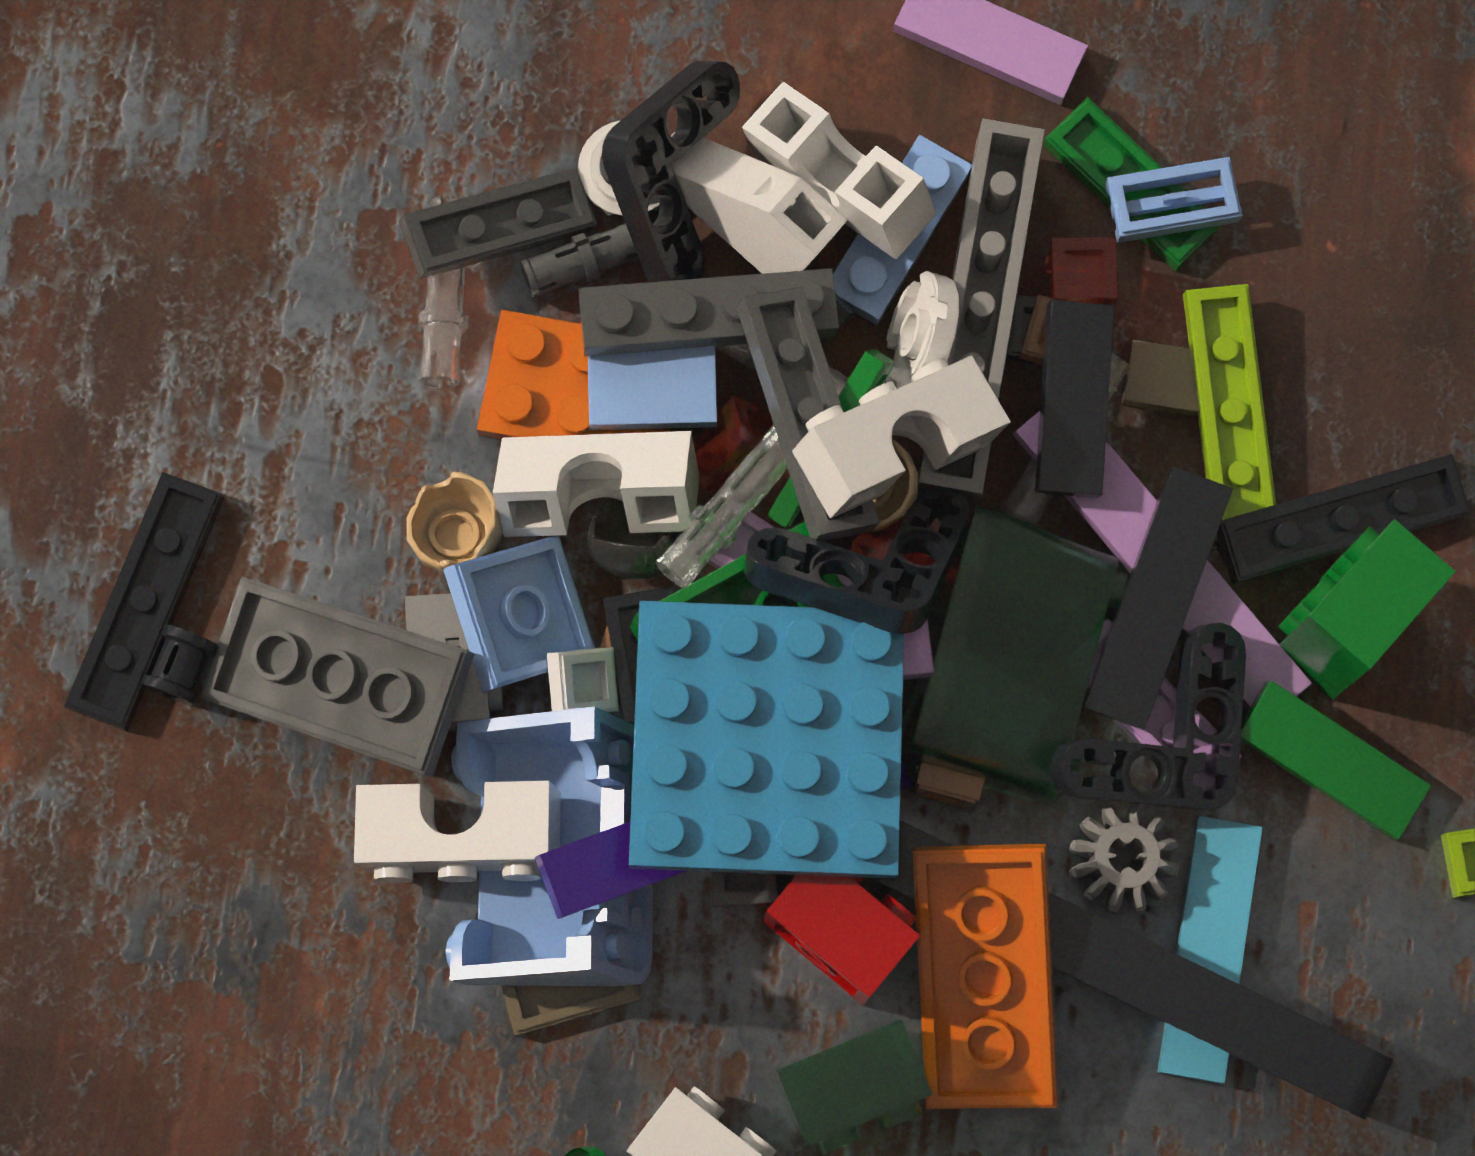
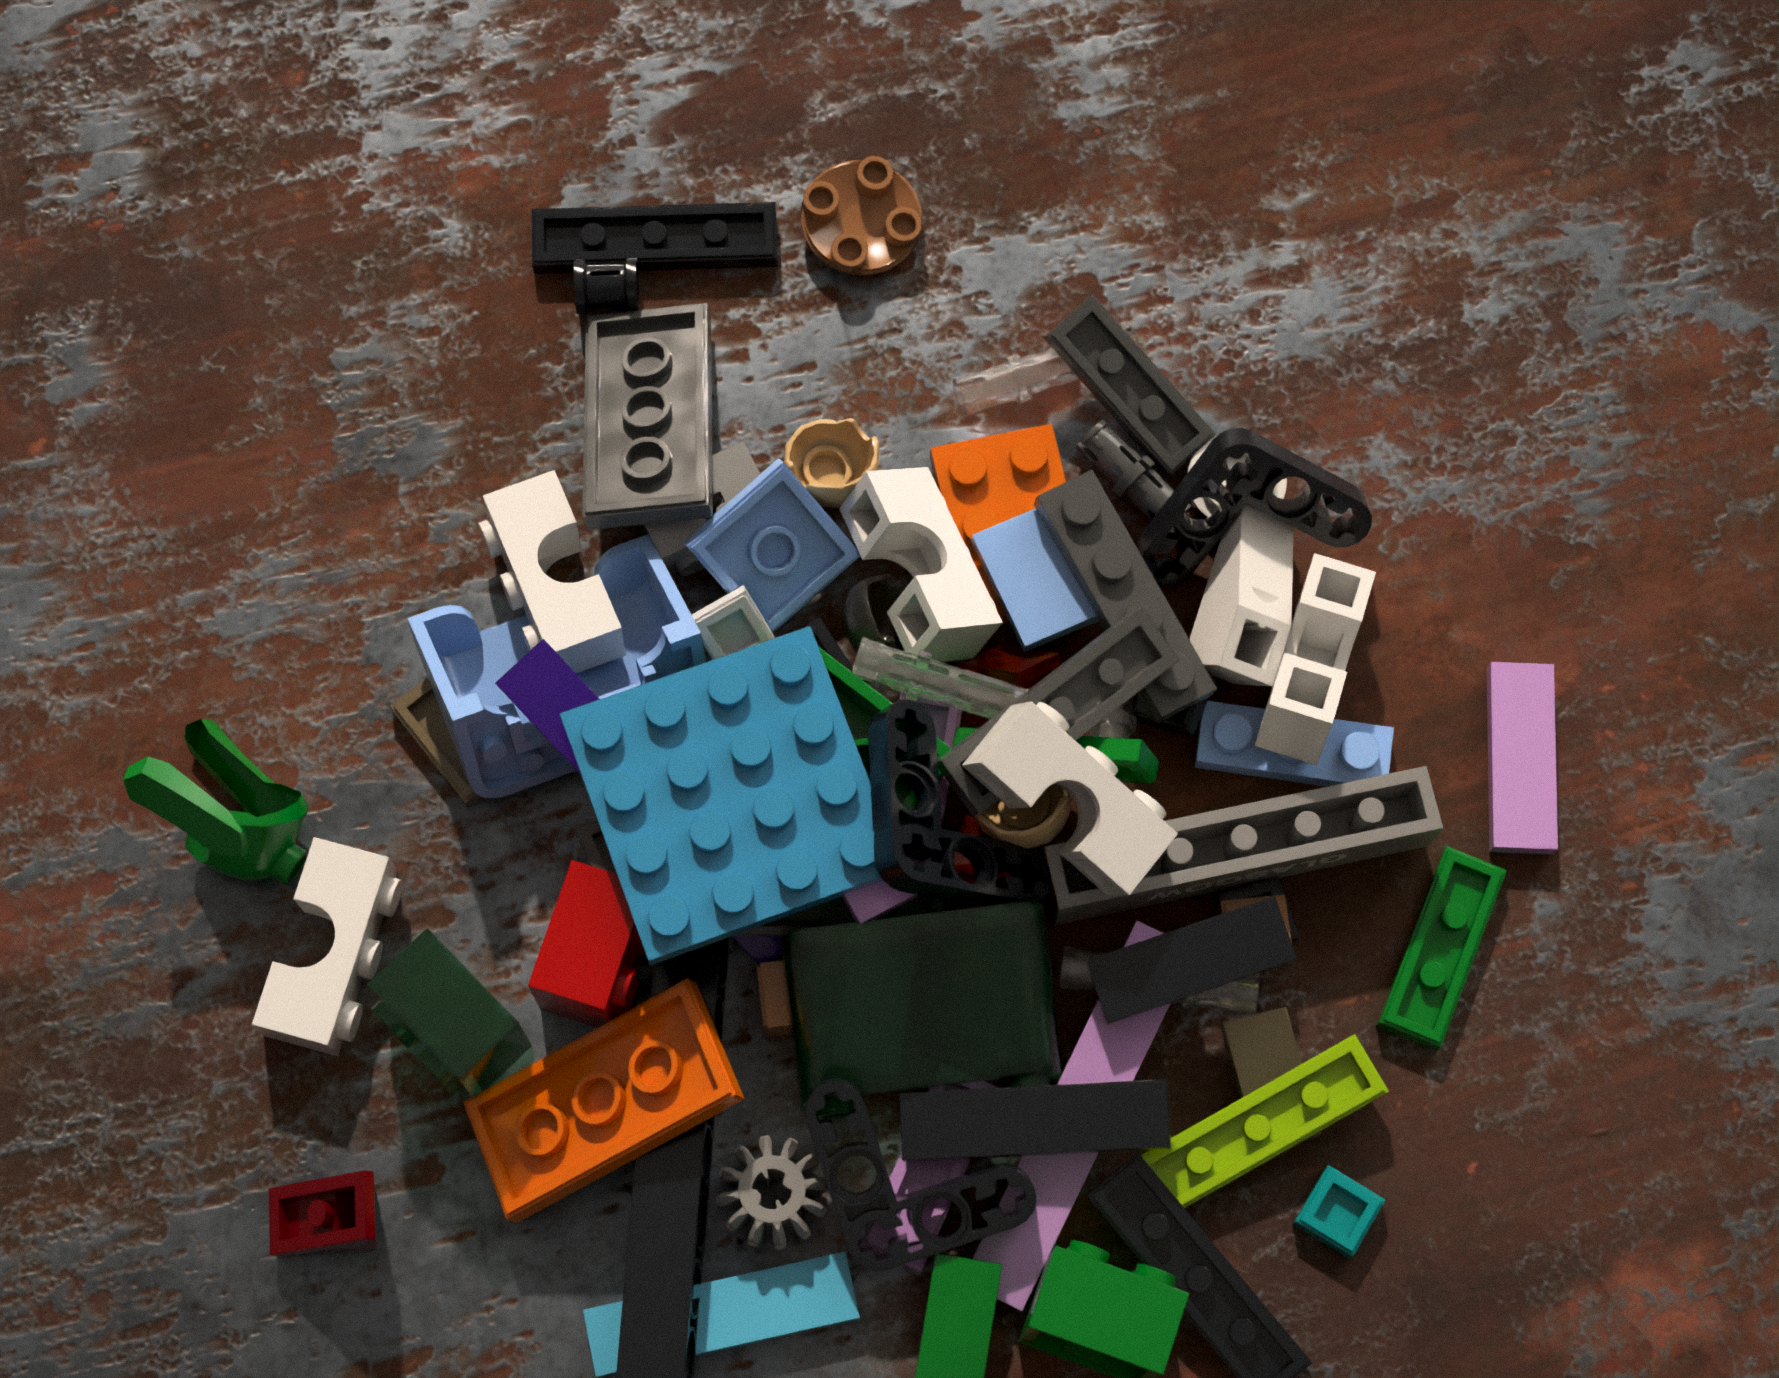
camera: 70 degrees right, 5 degrees down
white tile [886,271,959,389] -> none
clear red panel [1045,237,1118,306] -> none
light blue tile [1105,157,1243,243] -> none
none -> medium nougat dish [800,156,922,275]
none -> teal tile [1292,1165,1386,1259]

